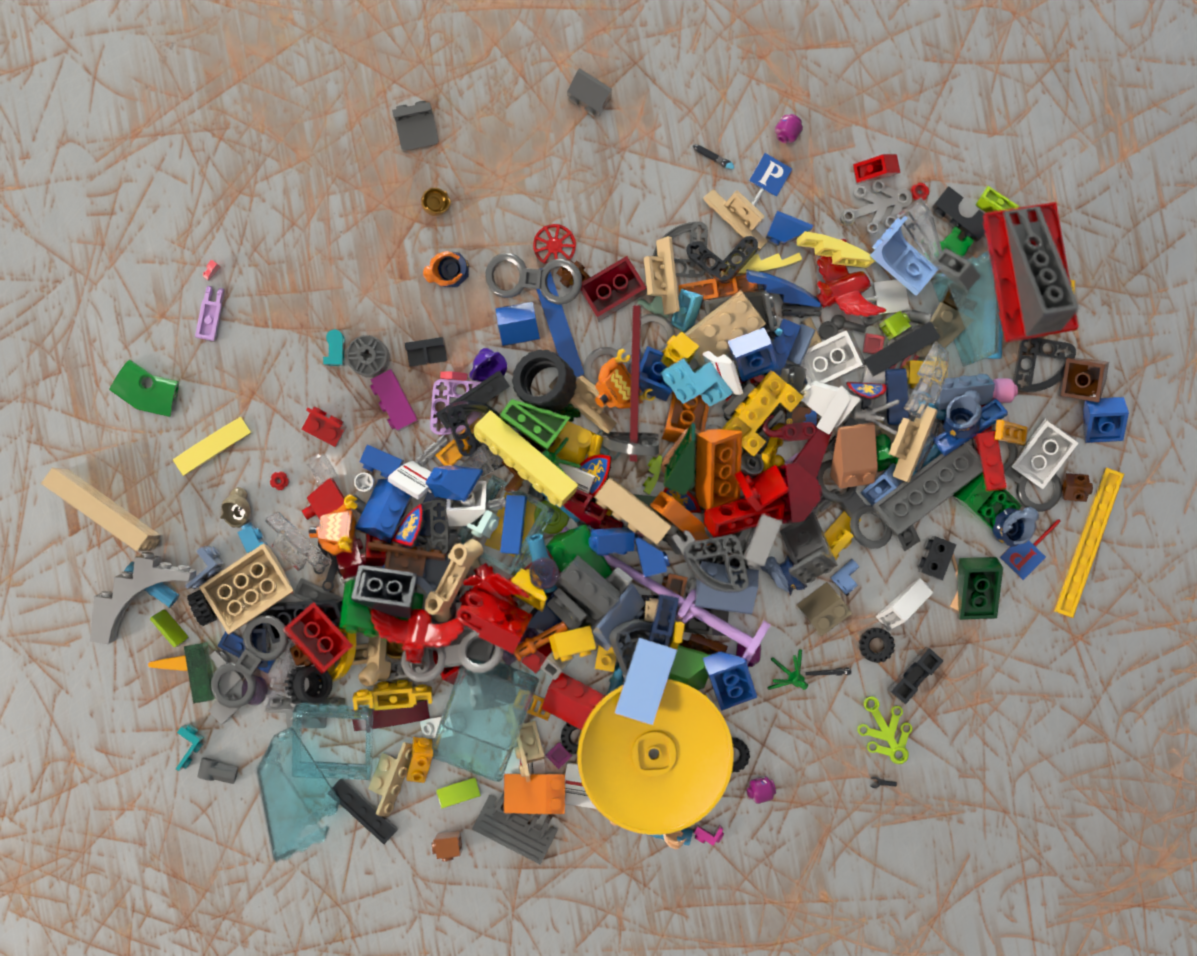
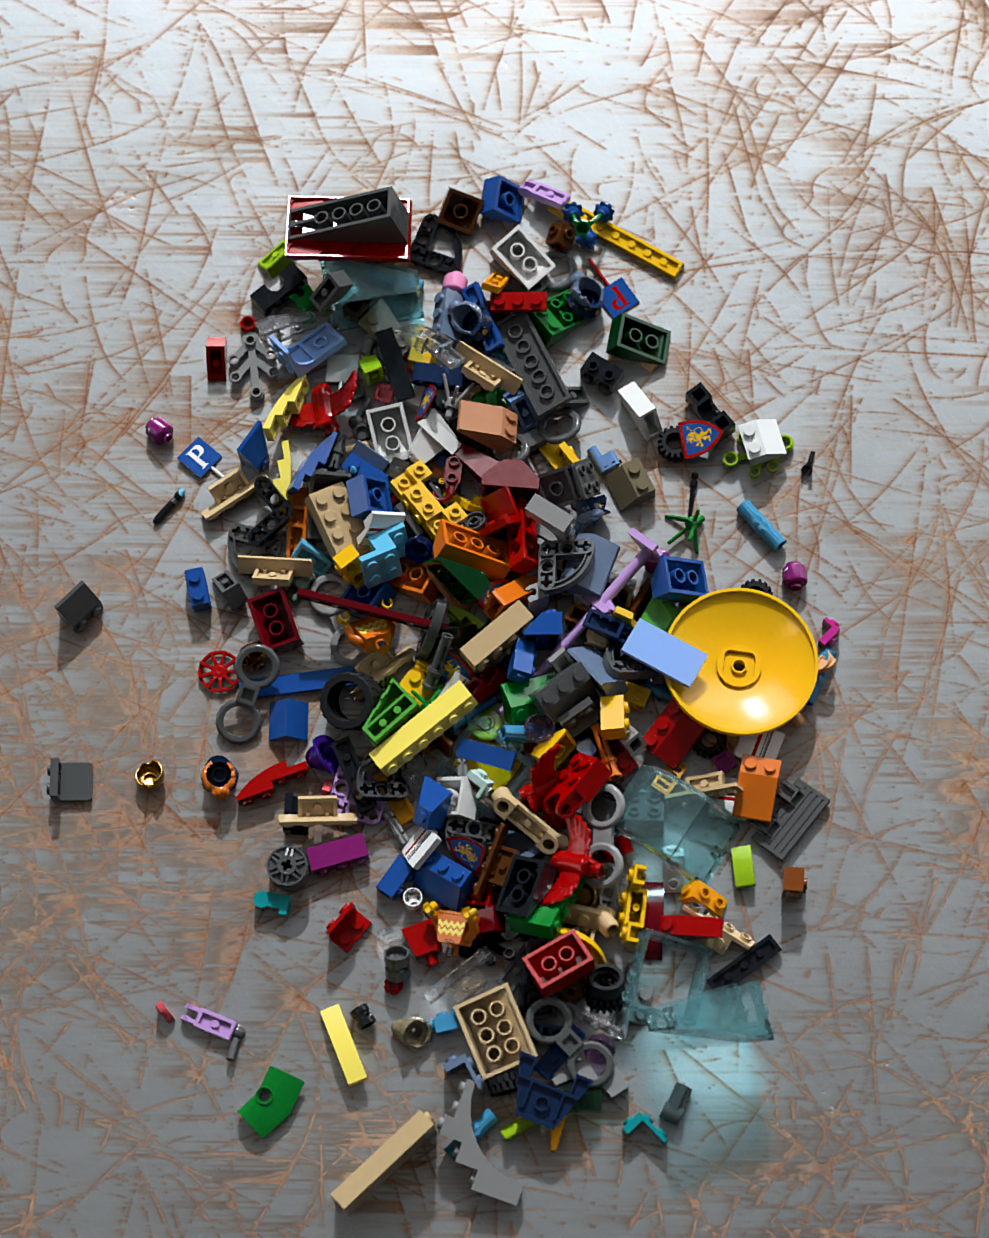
camera: 75 degrees left, 15 degrees down
none -> blue brick [184,567,212,613]
none -> dark grey slope [212,569,248,610]
none -> dark grey bar [226,1025,246,1061]
none -> red slope [236,760,310,806]
none -> tan bracket [278,795,357,828]
none -> black wheel [350,1003,377,1031]
none -> dark grey wheel [384,945,411,983]
none -> clear blue hair [405,535,433,564]
none -> dark grey pin [422,632,454,691]
none -> black panel [434,622,477,650]
none -> dark blue wing [516,1051,594,1130]
none -> lavender hinge [518,179,571,210]
none -> blue plant [561,201,615,249]
none -> red slope [659,915,724,940]
none -> shield [678,420,724,459]
none -> dark azure axle [736,499,786,551]
none -> white slope [738,419,787,466]

